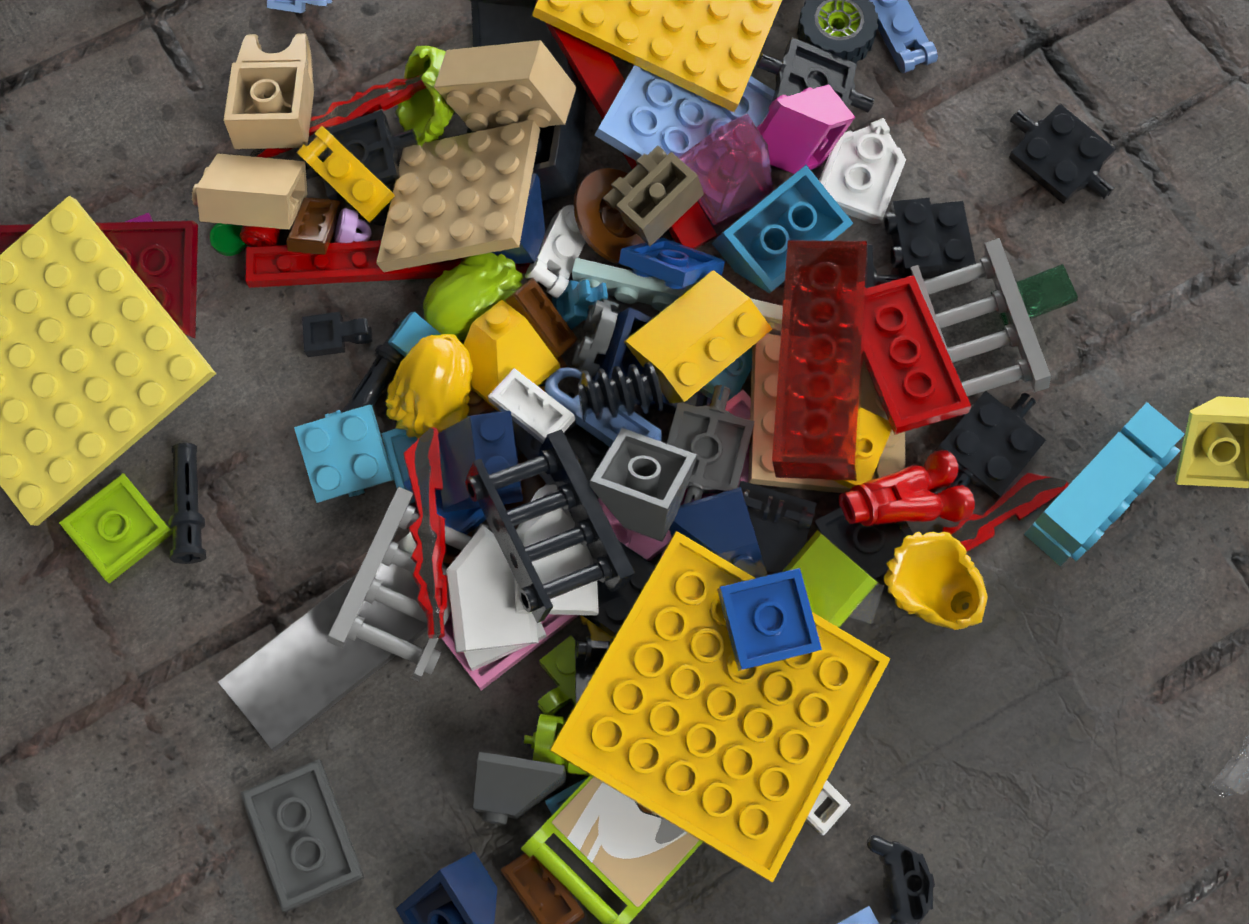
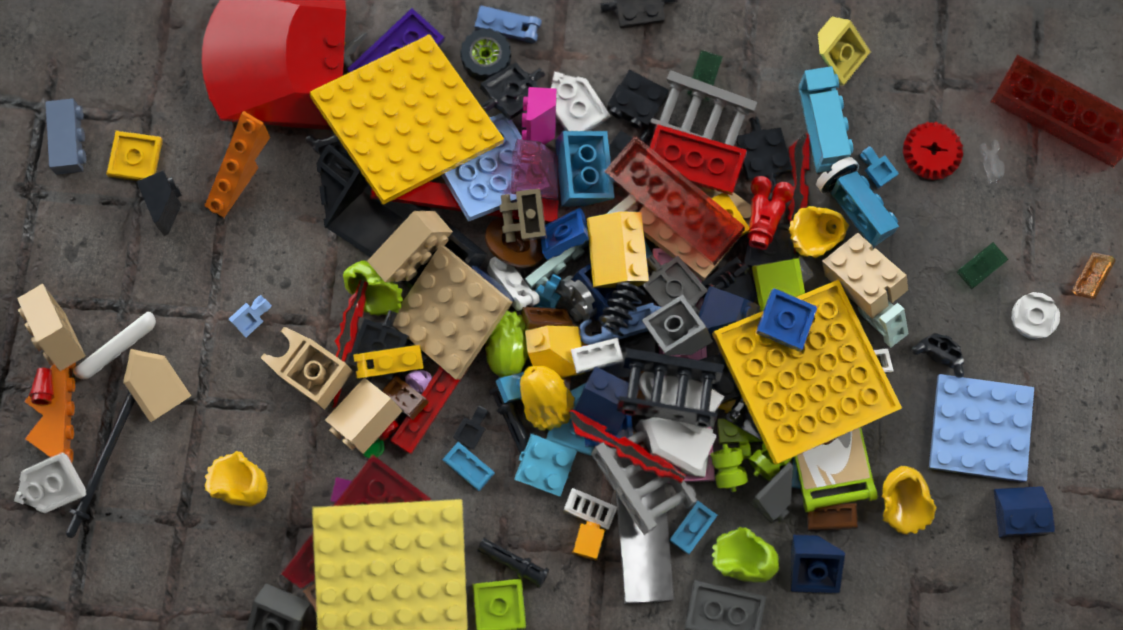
camera: 55 degrees left, 5 degrees up
none -> yellow piece [204,451,268,507]
none -> dark azure plate [443,442,495,492]
none -> white slope [563,488,617,530]
none -> light orange brick [573,521,604,561]
none -> dark azure plate [669,501,717,555]
none -> lime wheel [711,444,748,492]
none -> lime piece [711,527,779,582]
none -> tile [816,157,859,193]
none -> tan piece [822,233,908,319]
none -> dark azure slope [831,171,899,248]
none -> light aqua tile [858,301,909,348]
none -> dark azure plate [860,146,899,189]
none -> red gear [903,121,964,180]
none -> clear green plate [957,242,1009,289]

